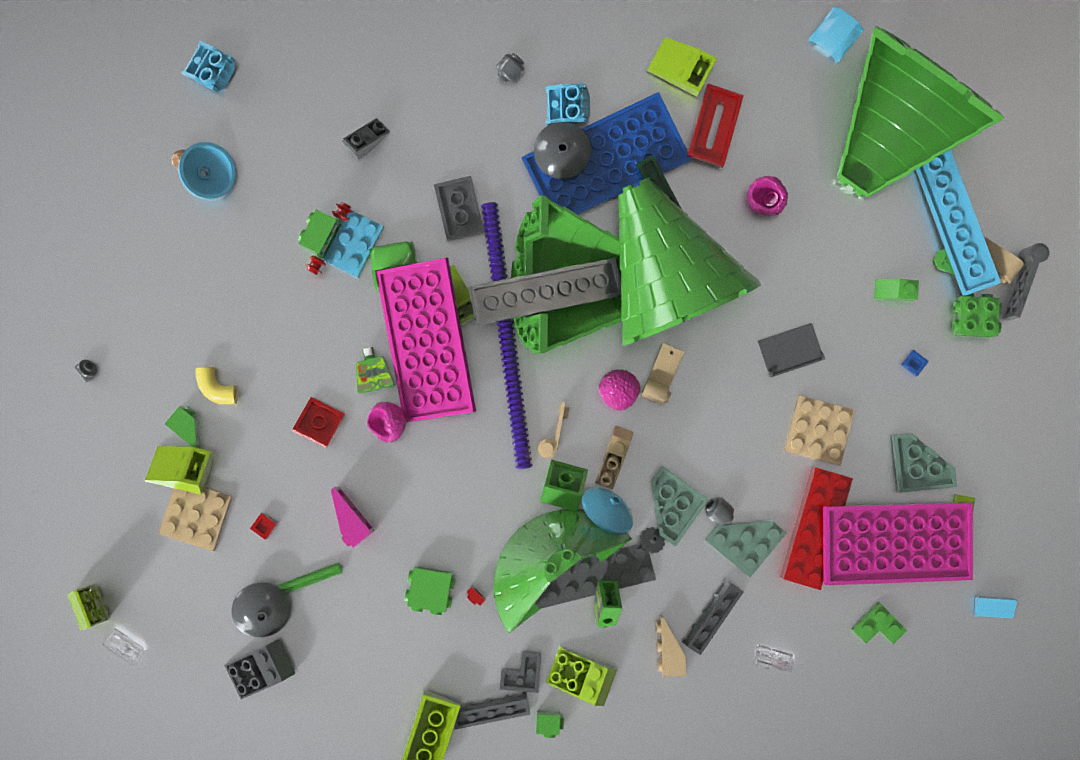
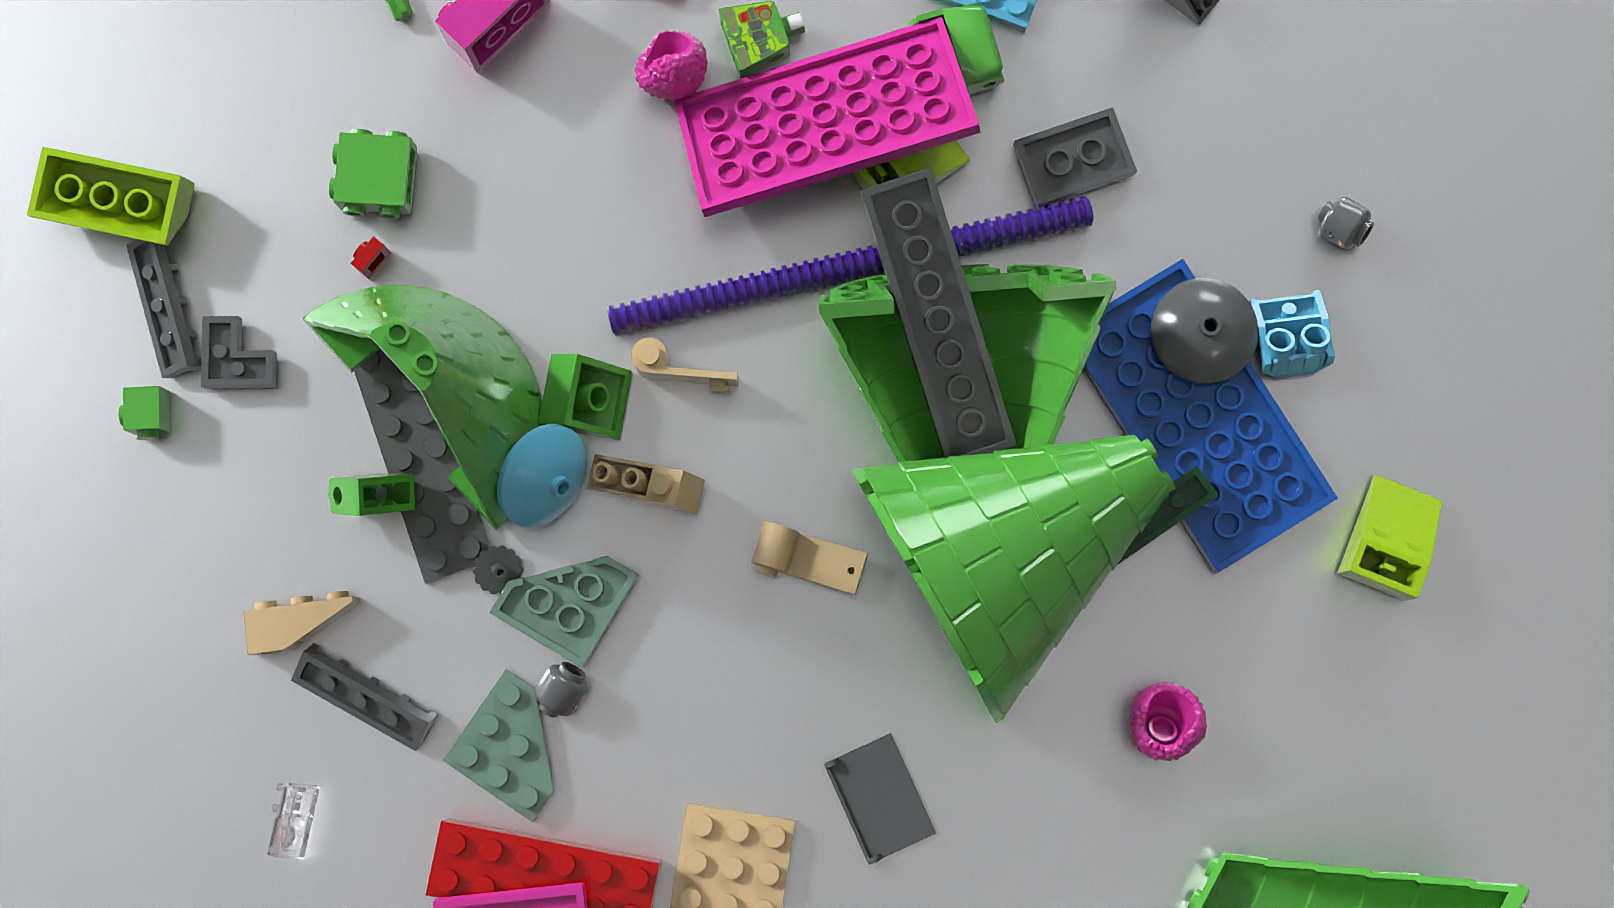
camera: 80 degrees right, 5 degrees down
lime slope [546,647,618,706] -> none
dark pink hair [599,369,641,411] -> none
red piece [687,83,744,168] -> none
medium azure slope [808,6,864,63] -> none

